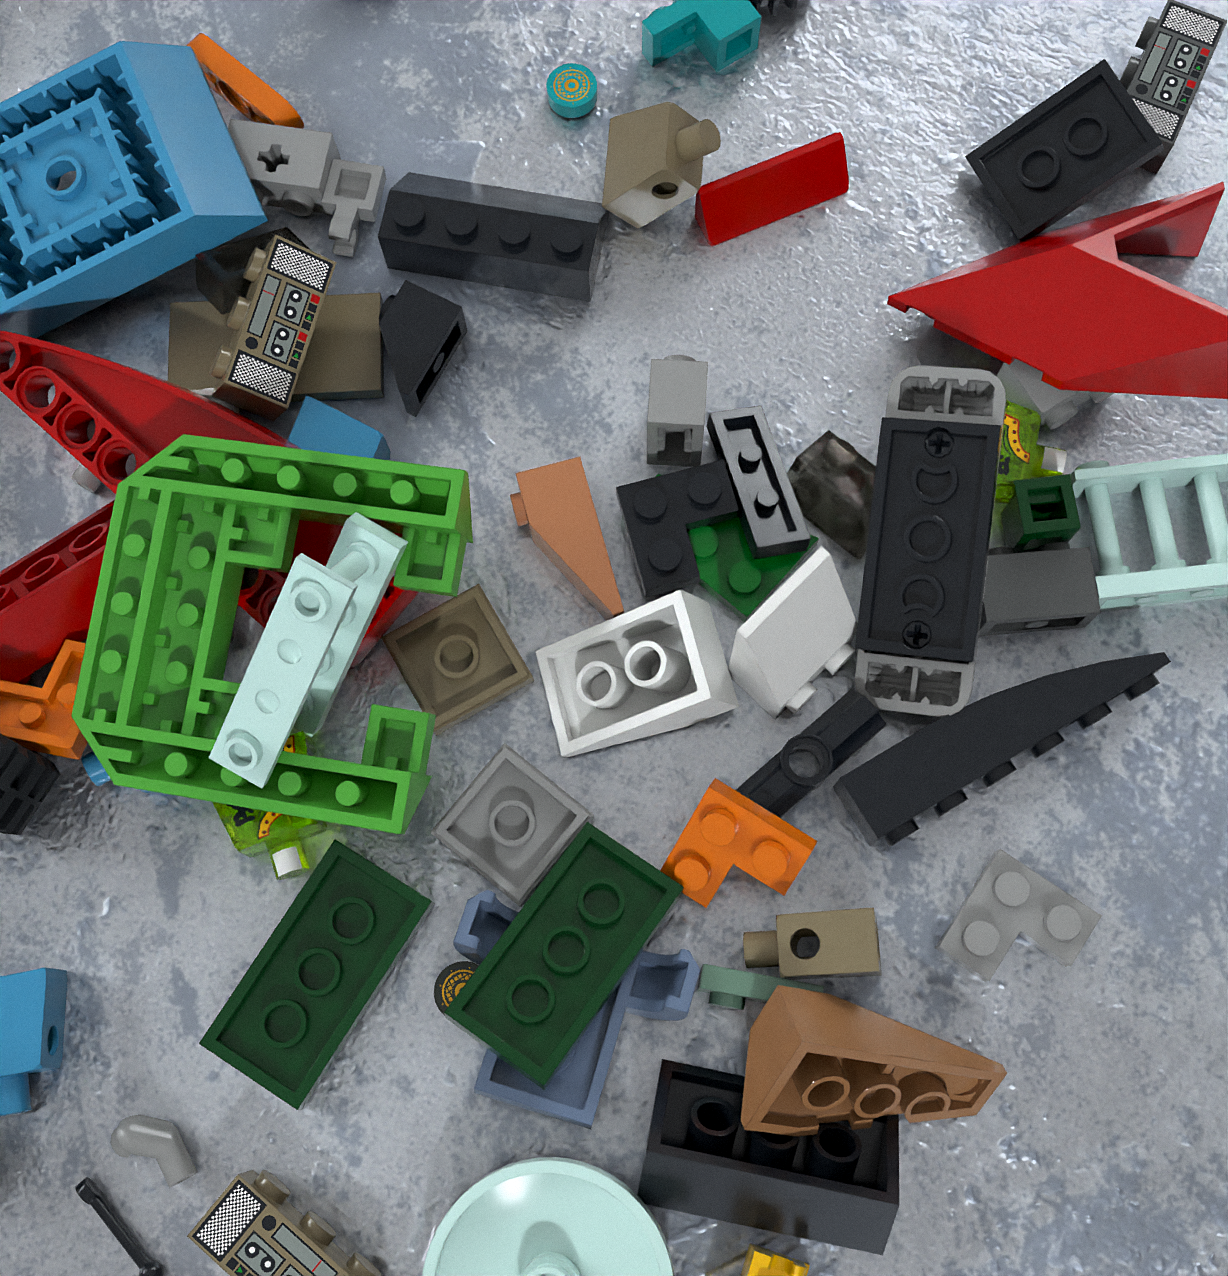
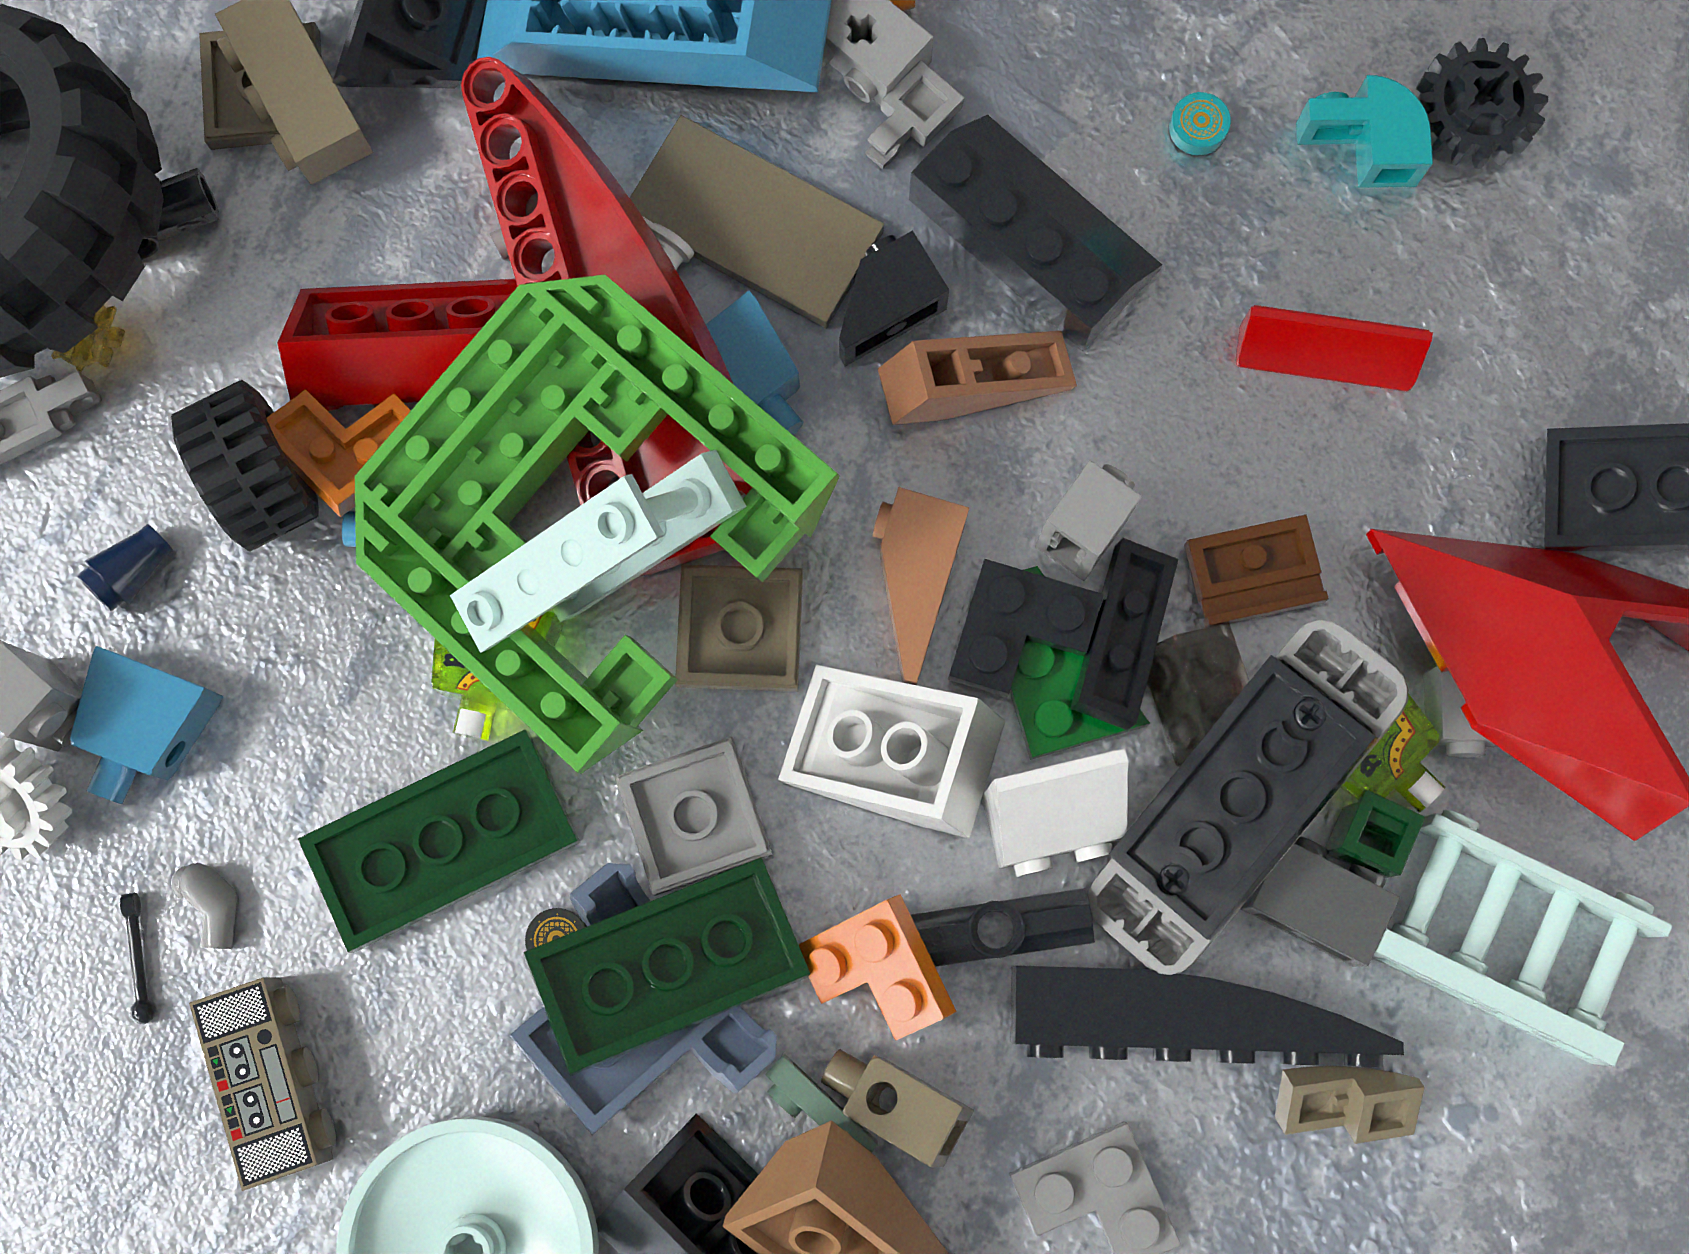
camera: 30 degrees right, 5 degrees up
clear smoke slope [195,227,312,315] -> none
brick [209,234,337,422] -> none
dark tan torso [602,102,721,229] -> none
none -> nougat slope [878,331,1077,425]
none -> reddish brown plate [1184,514,1329,629]
none -> dark tan slope [1275,1066,1424,1144]

